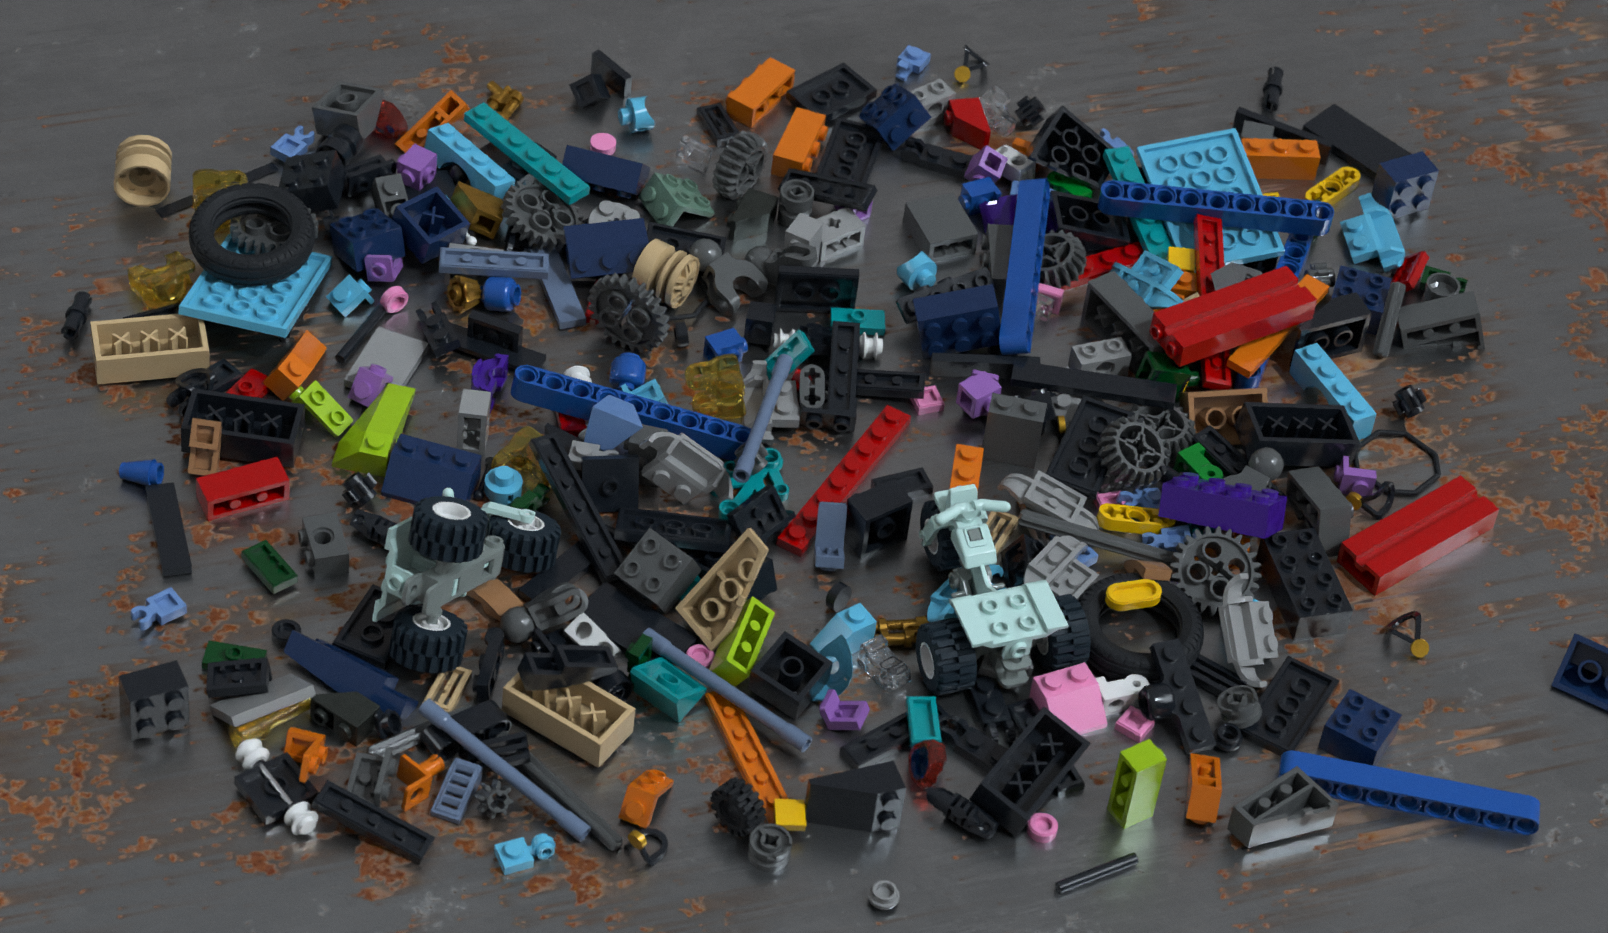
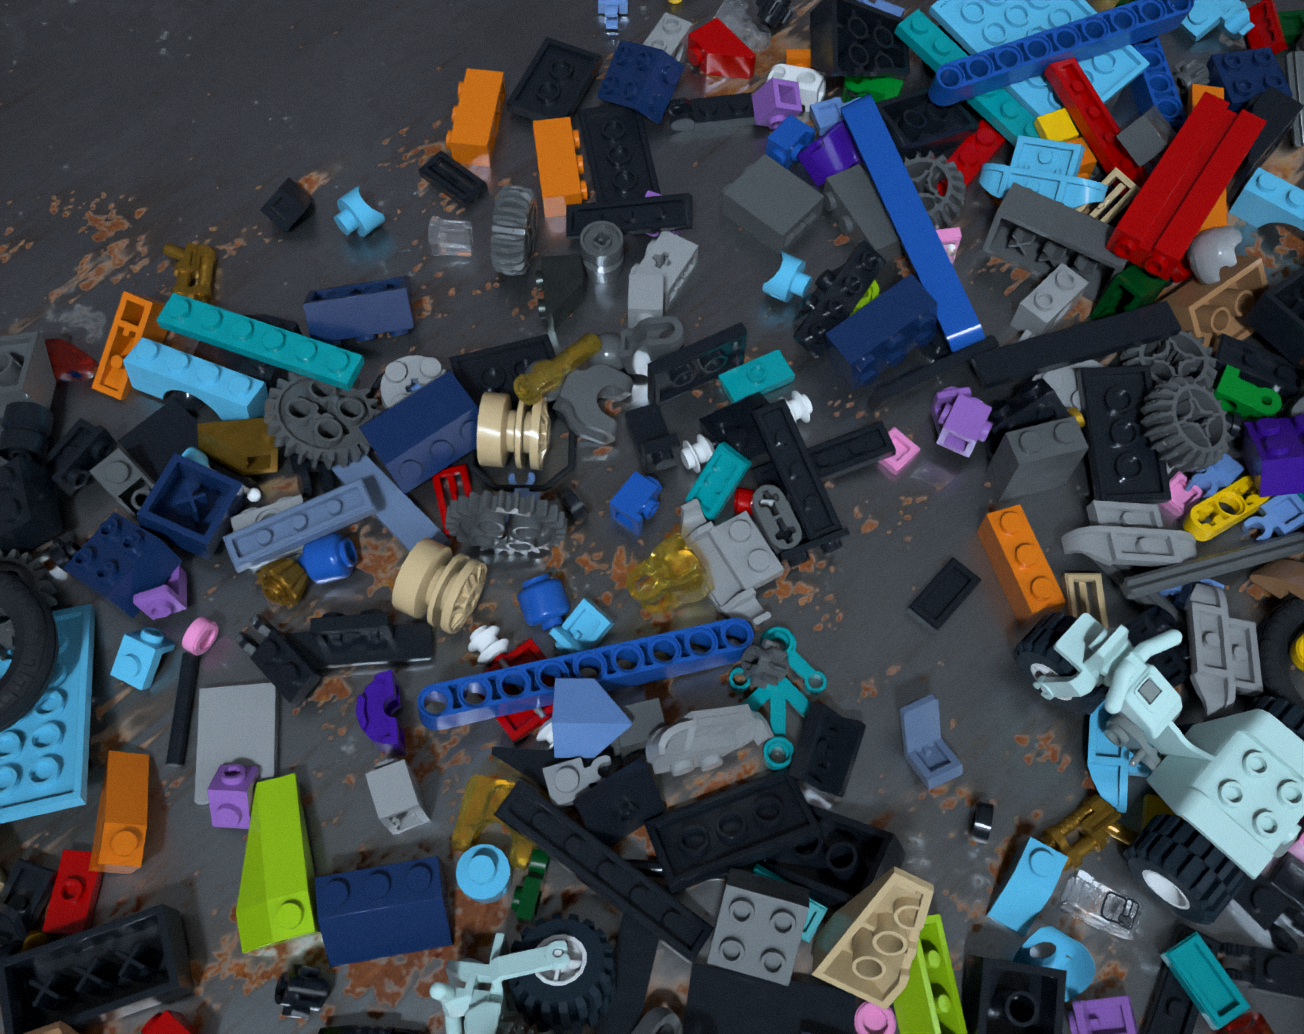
camera: 20 degrees left, 20 degrees up
lime bracket [289,380,353,438] -> none
medium lavender brick [396,144,437,191] -> none
black hinge [473,457,496,501] -> none
bright pink tile [590,133,616,155] -> none
black tile [591,50,632,99] -> none
sand green bracket [638,172,715,226] -> none
sand blue piece [733,354,793,483] -> none
red plate [776,405,911,557] -> none
black brick [844,479,913,559] -> none
none -> tan wheel [392,538,487,634]
none -> clear yellow pin [513,333,601,405]
none -> light grey hair [1187,226,1243,284]

